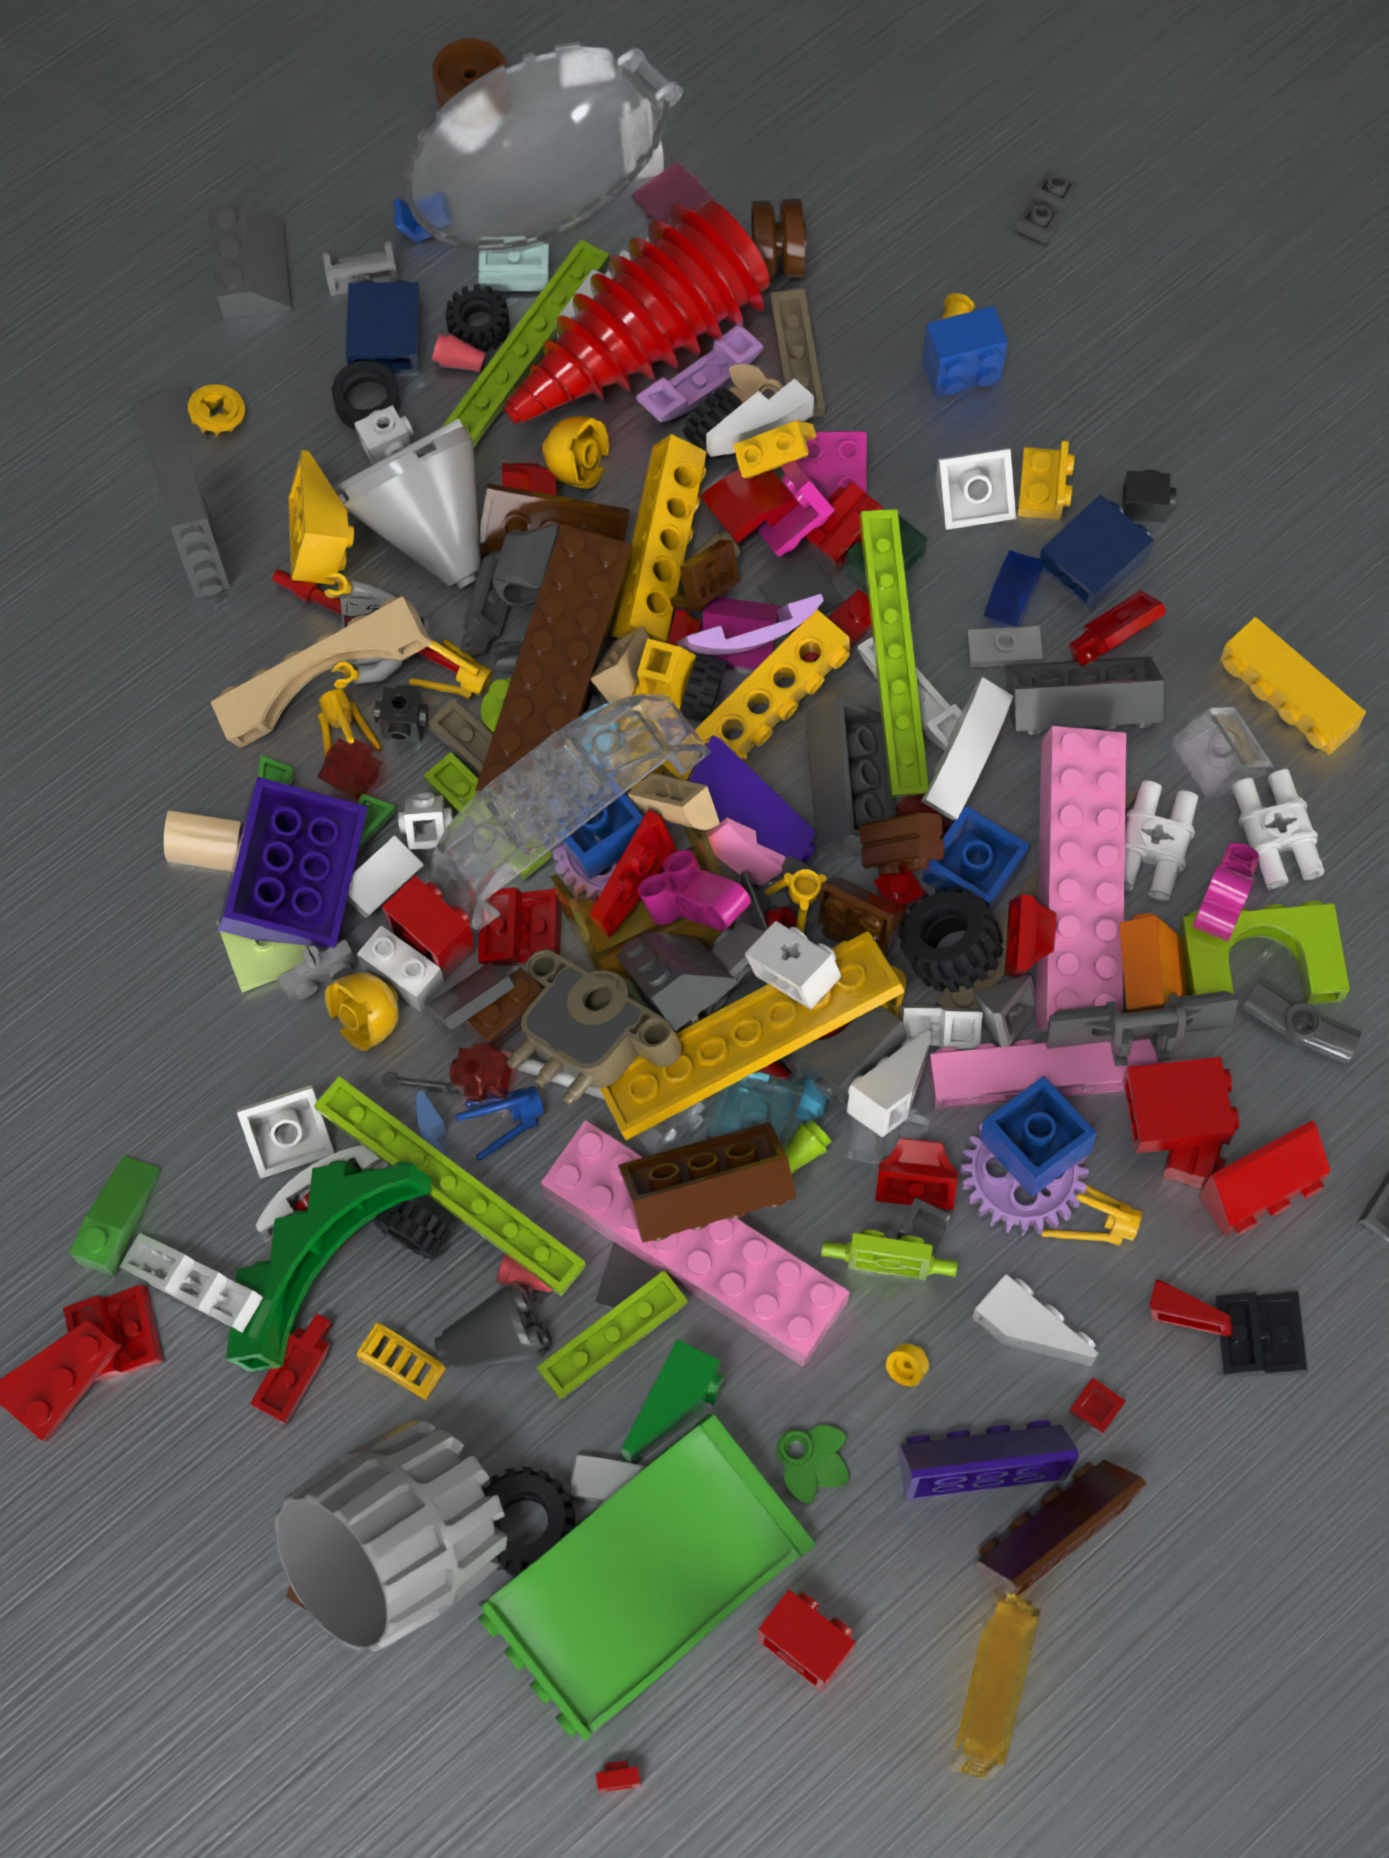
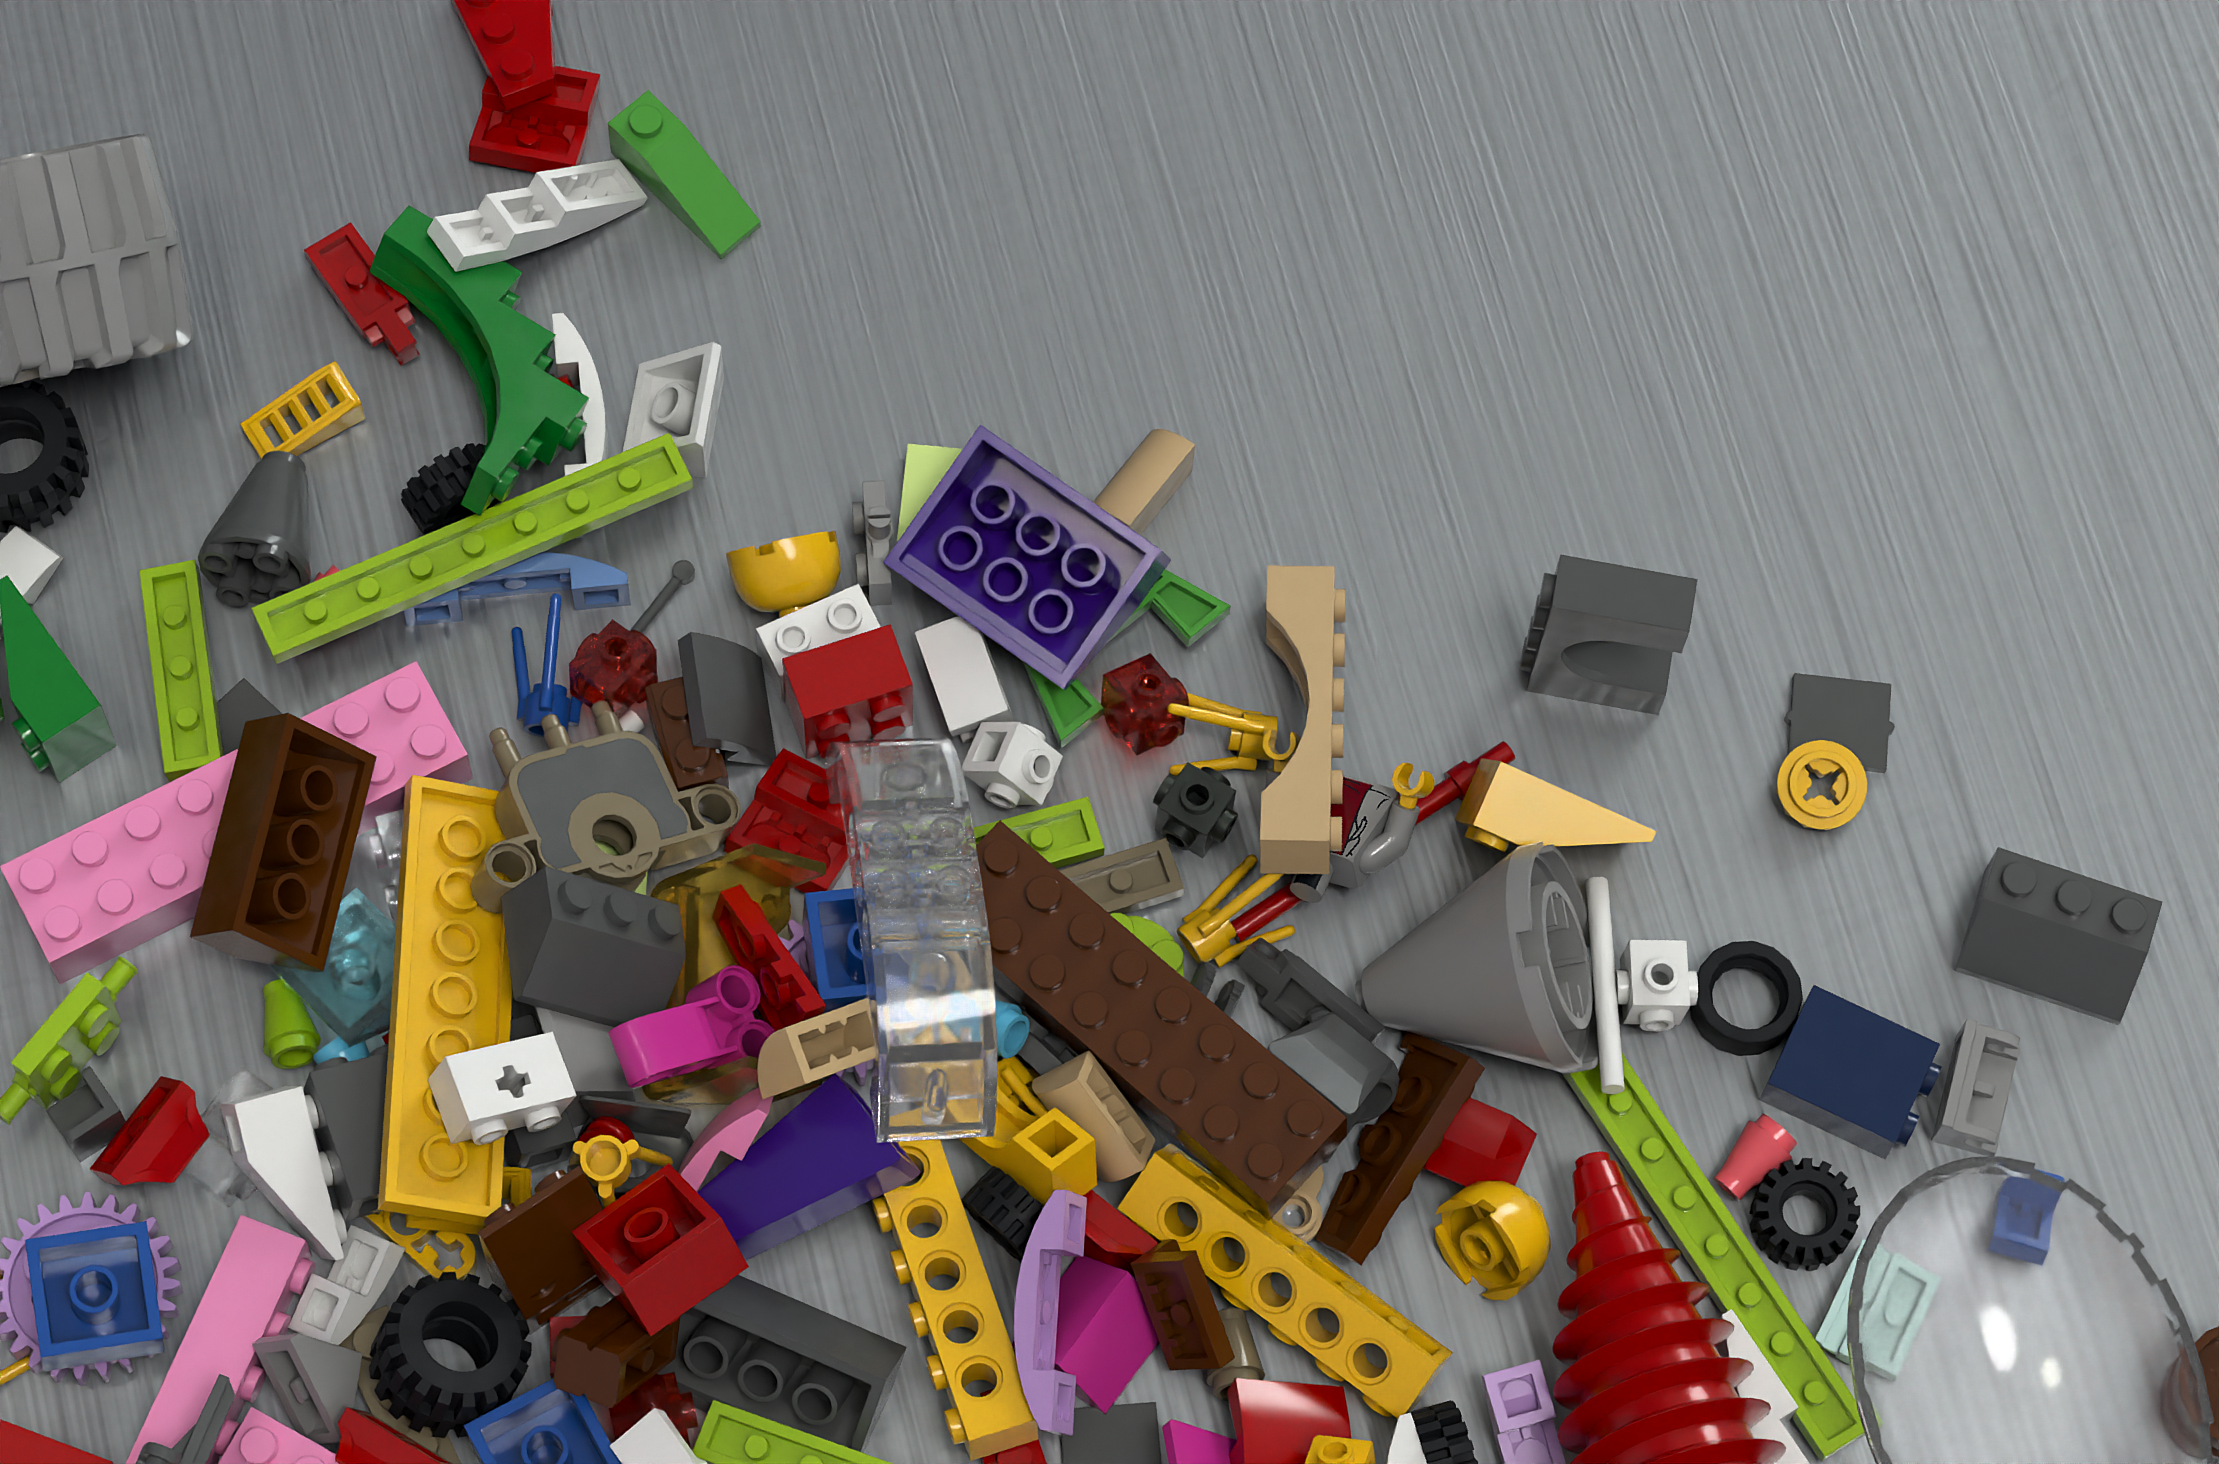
camera: 110 degrees right, 0 degrees up
none -> red brick [571,1163,749,1337]

